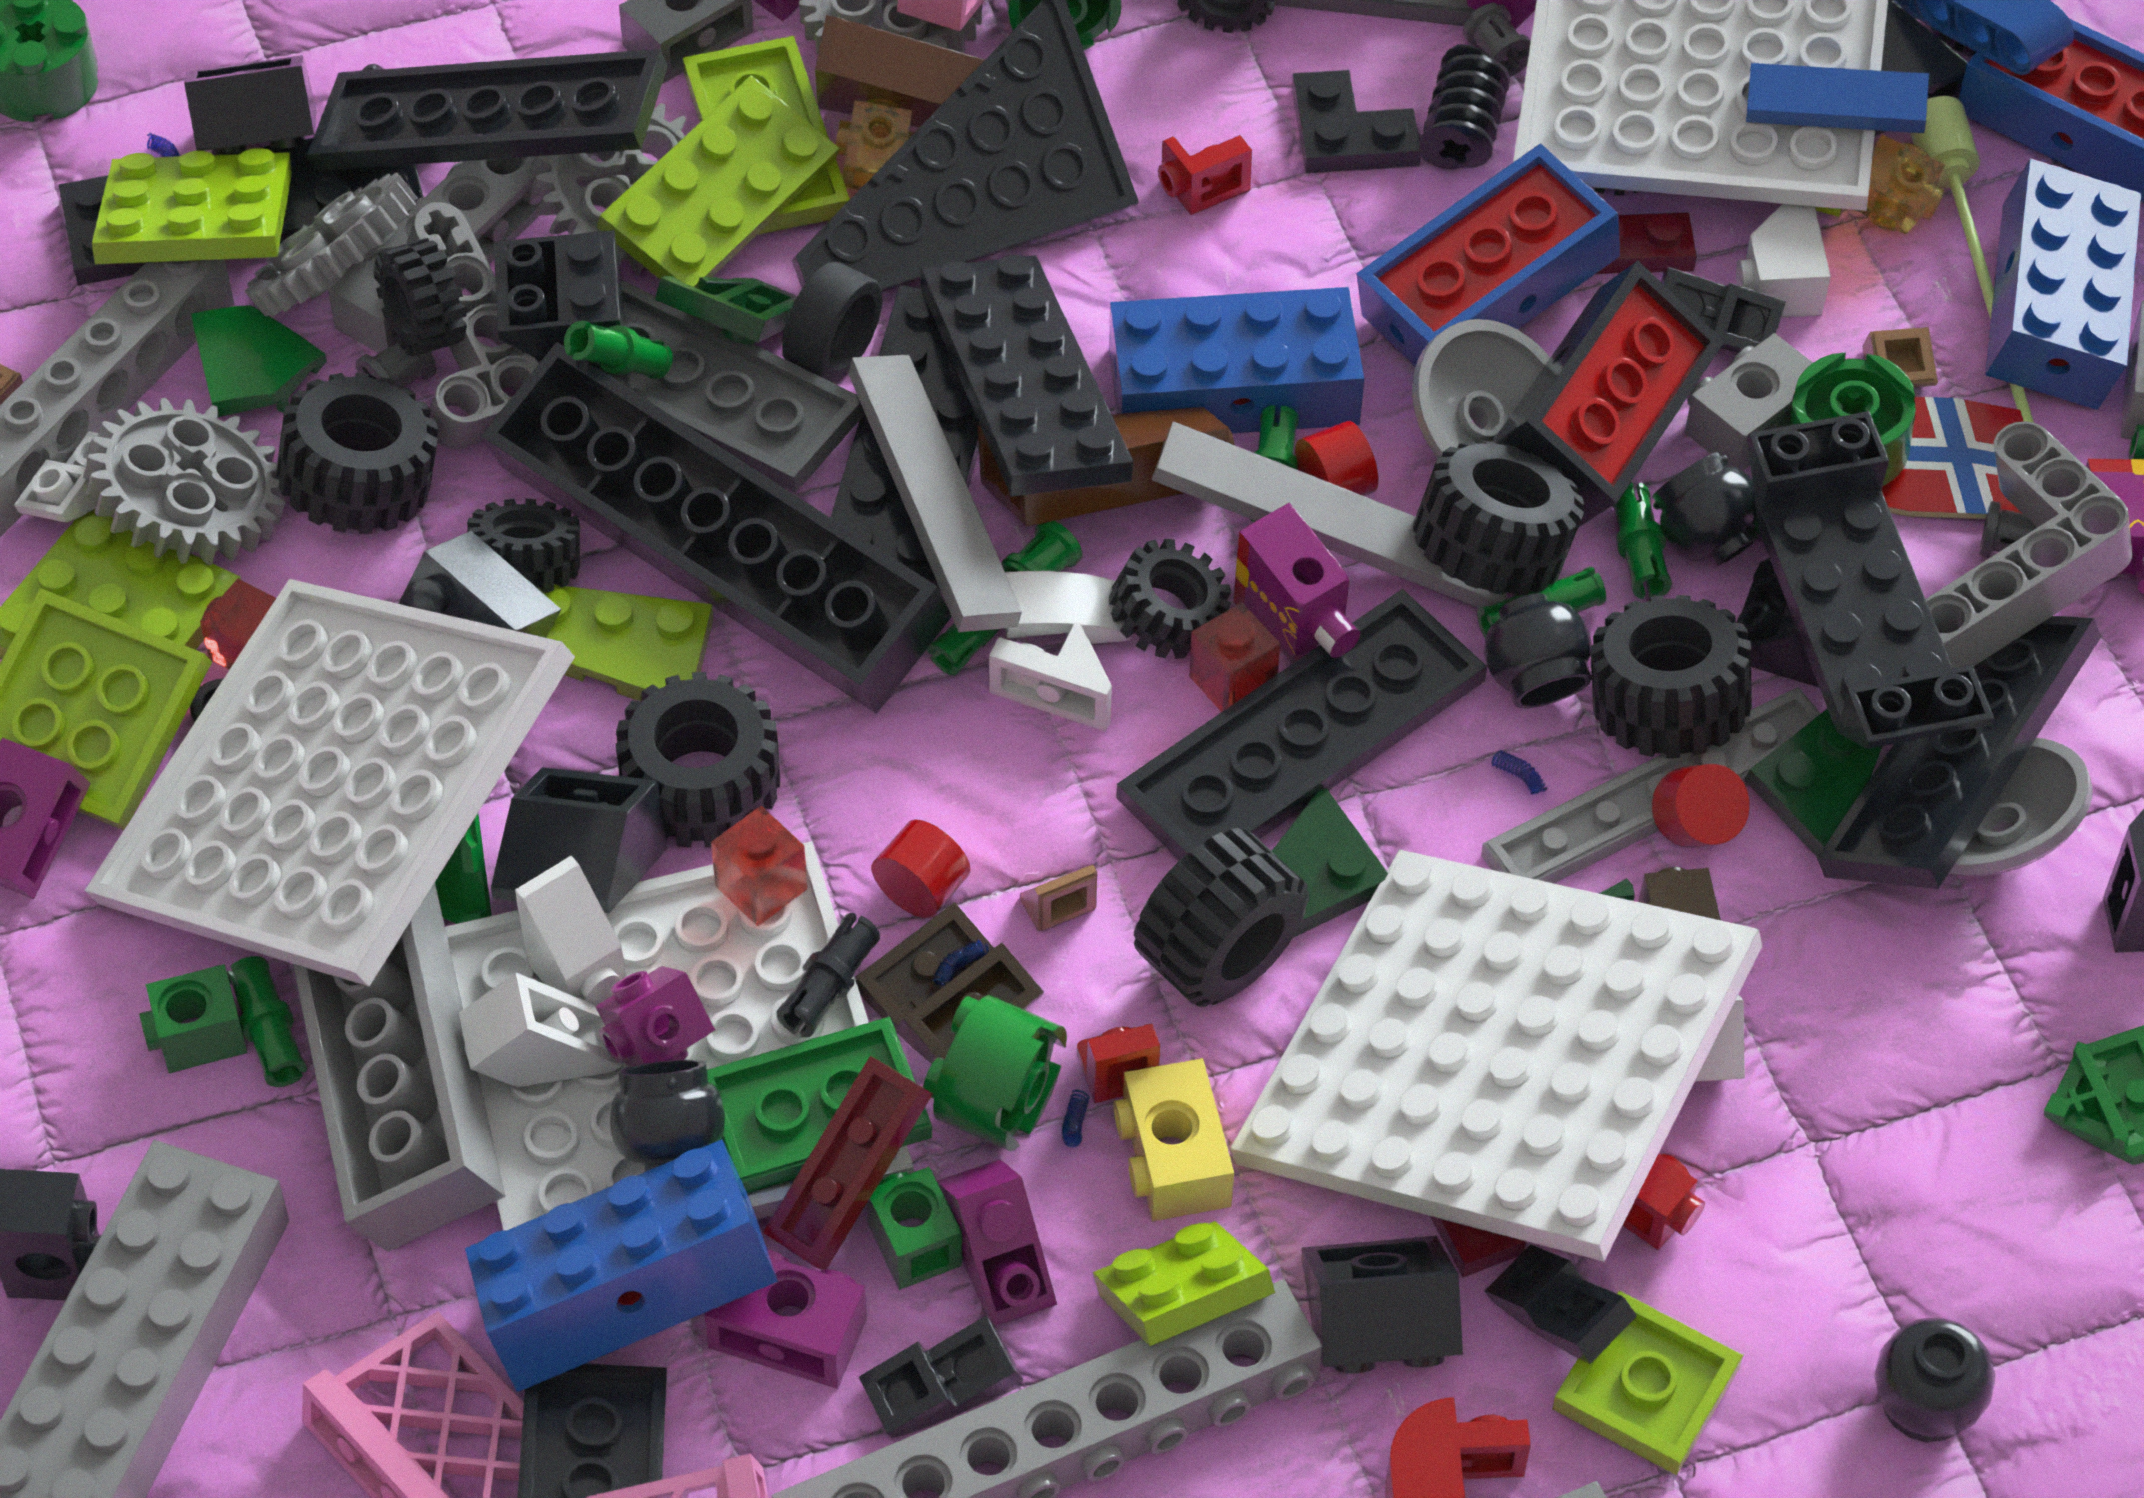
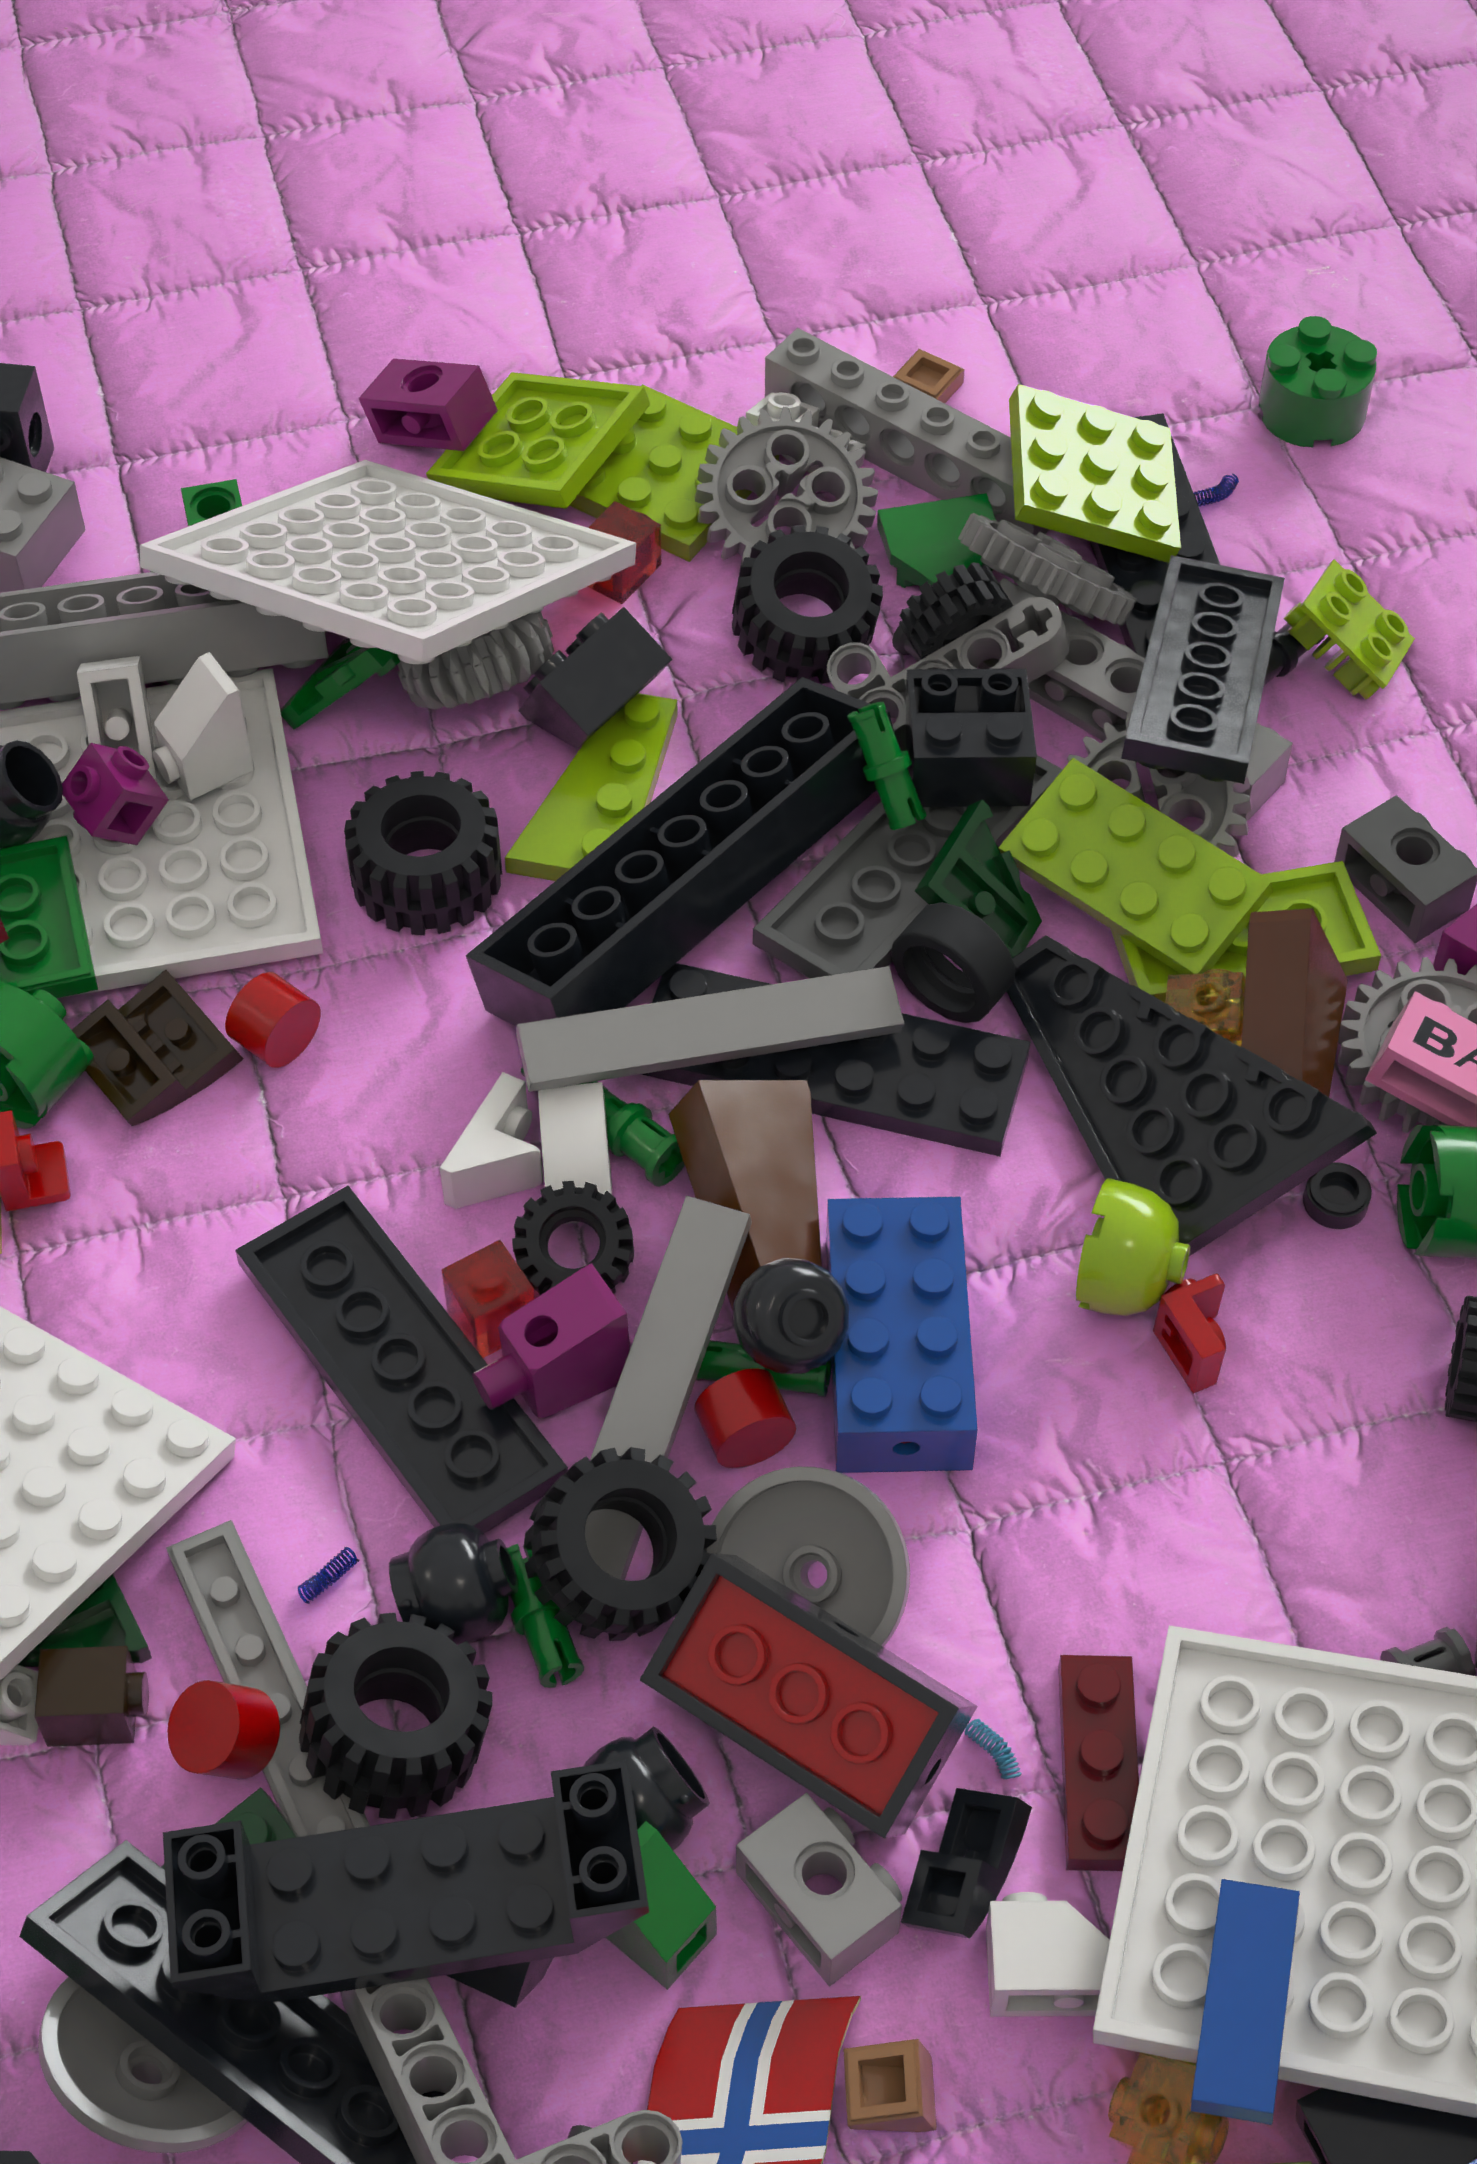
camera: 95 degrees right, 0 degrees up
black slope [184,55,317,155] -> none
black tyre [467,498,580,593] -> none
black slope [491,767,668,914] -> none
clear red brick [711,806,807,926] -> none
black pin [776,913,880,1038] -> none
black plate [920,255,1133,496] -> none
clear blue leg [933,939,989,986] -> none
medium nougat slope [1020,864,1097,931] -> none
black tyre [1134,828,1309,1007] -> none
dark green wing [1272,788,1388,938] -> none
black plate [1292,70,1421,173] -> none
brick [1356,143,1620,367] -> none
black piece [1419,44,1510,169] -> none
green pin [1613,482,1672,600] -> none
green brick [1790,352,1916,486] -> none
none -> black piece [733,1258,849,1374]
none -> lime cylinder [1076,1178,1190,1316]
none -> lime hinge [1283,559,1415,700]

